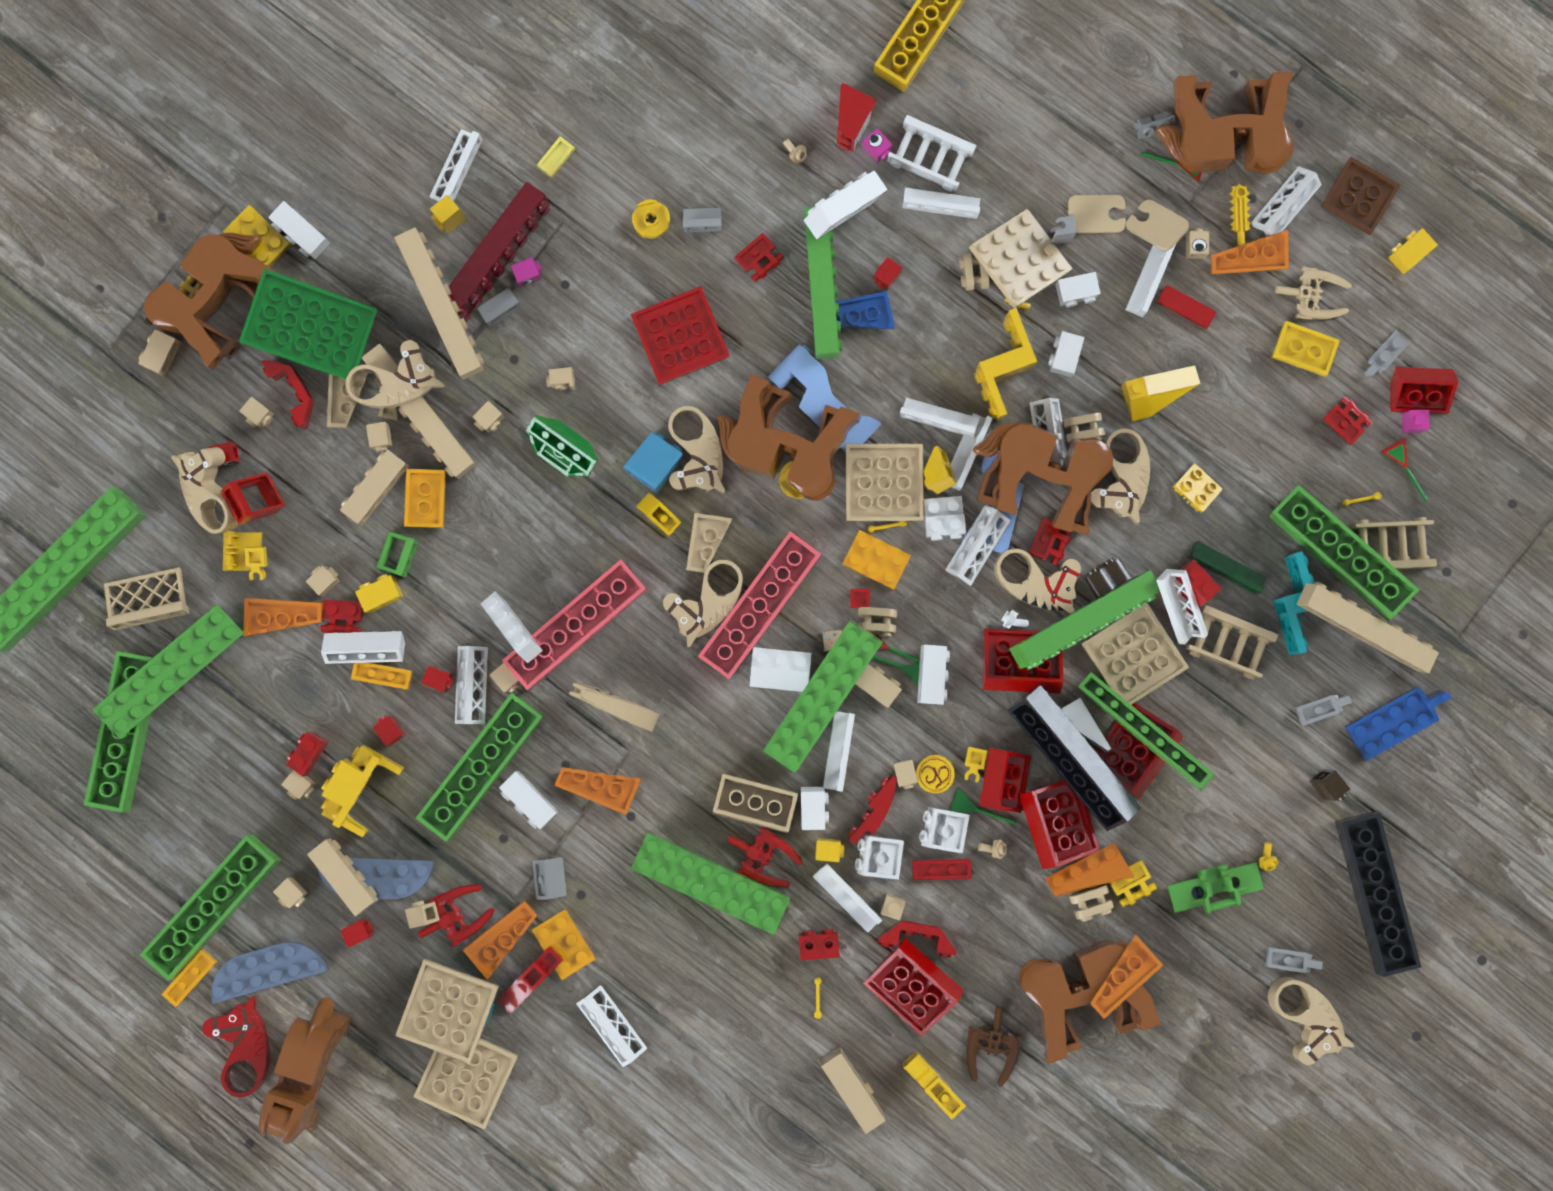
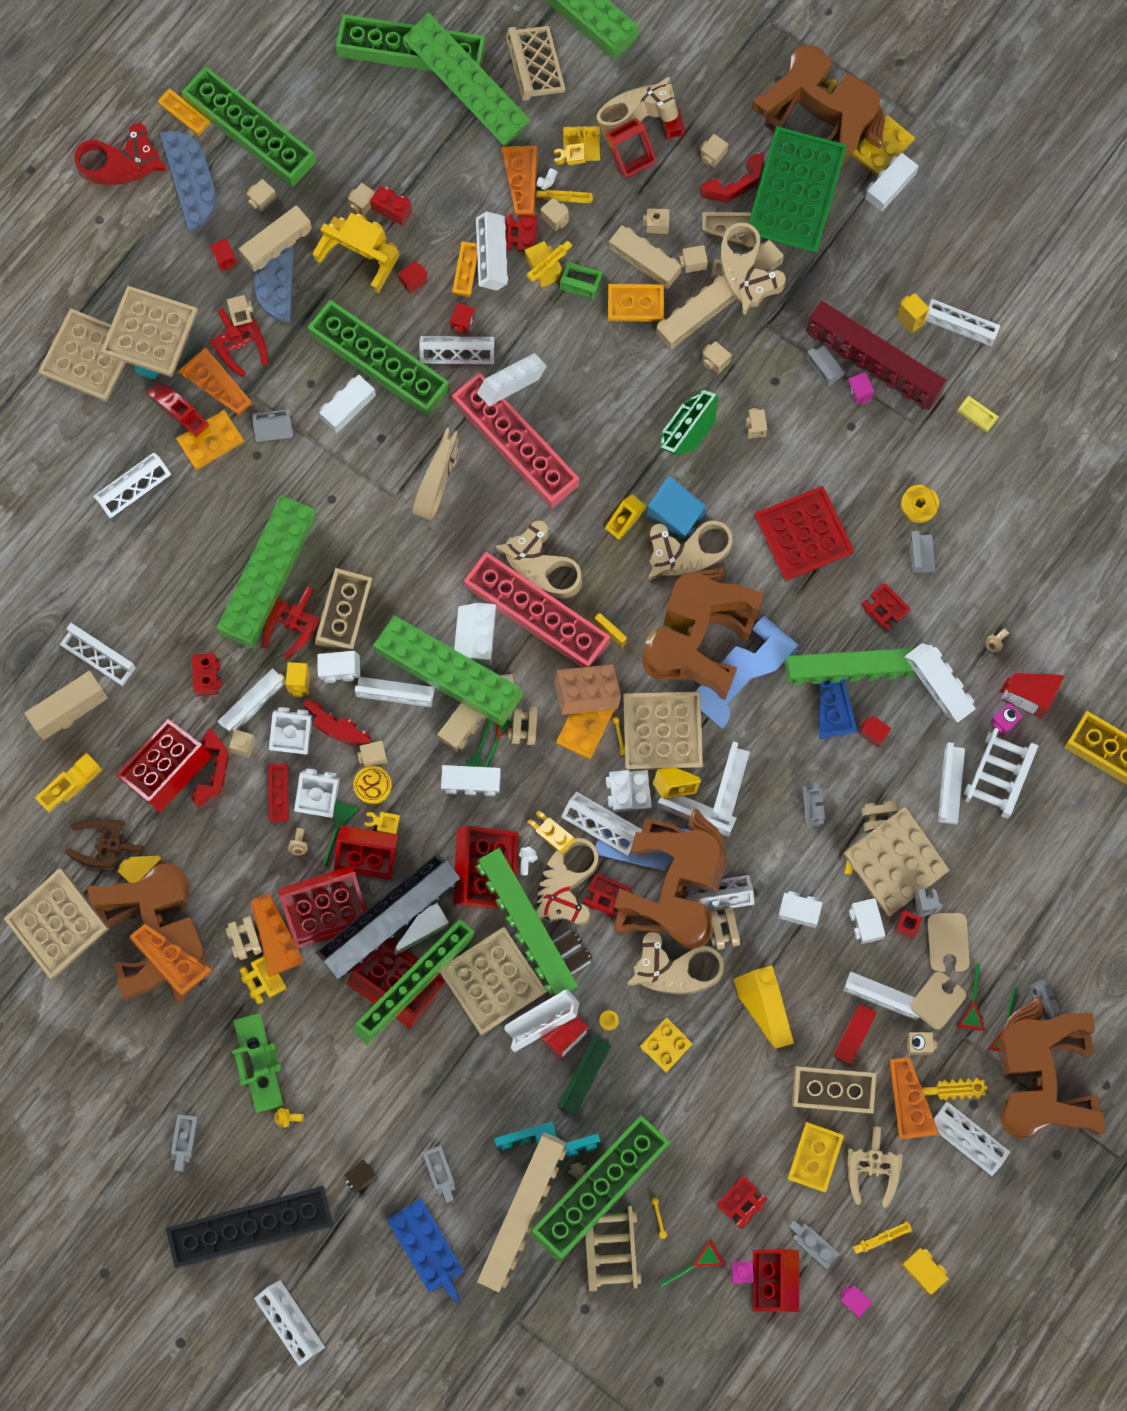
camera: 85 degrees right, 10 degrees down
tan brick [138,330,181,377] -> none
dark orange animal [259,997,353,1144] -> none
tan brick [394,227,485,380] -> none
tan brick [489,663,520,693] -> none
orange wing [554,767,641,815] -> none
tan wing [686,513,732,573] -> none
yellow hinge [814,977,822,1019] -> none
red plate [850,589,870,608] -> none
yellow bracket [974,308,1037,423] -> none
tan fence [1185,605,1278,680] -> none
tan animal [1268,977,1354,1065] -> none
reddish brown plate [1320,157,1400,235] -> none
none -> tan plate [4,868,109,979]
none -> white fence [60,623,136,687]
none -> yellow slope [118,856,164,883]
none -> white fence [254,1280,325,1366]
none -> yellow piece [527,241,572,282]
none -> yellow hinge [527,811,576,854]
none -> white arm [536,169,558,190]
none -> yellow piece [536,189,593,204]
none -> nougat brick [554,664,621,715]
none -> tan plate [567,1162,587,1181]
none -> yellow tile [594,613,627,648]
none -> yellow tile [599,1010,619,1031]
none -> tan brick [643,209,669,234]
none -> tan brick [792,1066,876,1113]
none -> light grey hinge [803,785,825,826]
none -> dark pink brick [839,1286,872,1318]
none -> yellow piece [853,1221,912,1254]
none -> red brick [894,910,922,940]
none -> piece [957,963,986,1031]

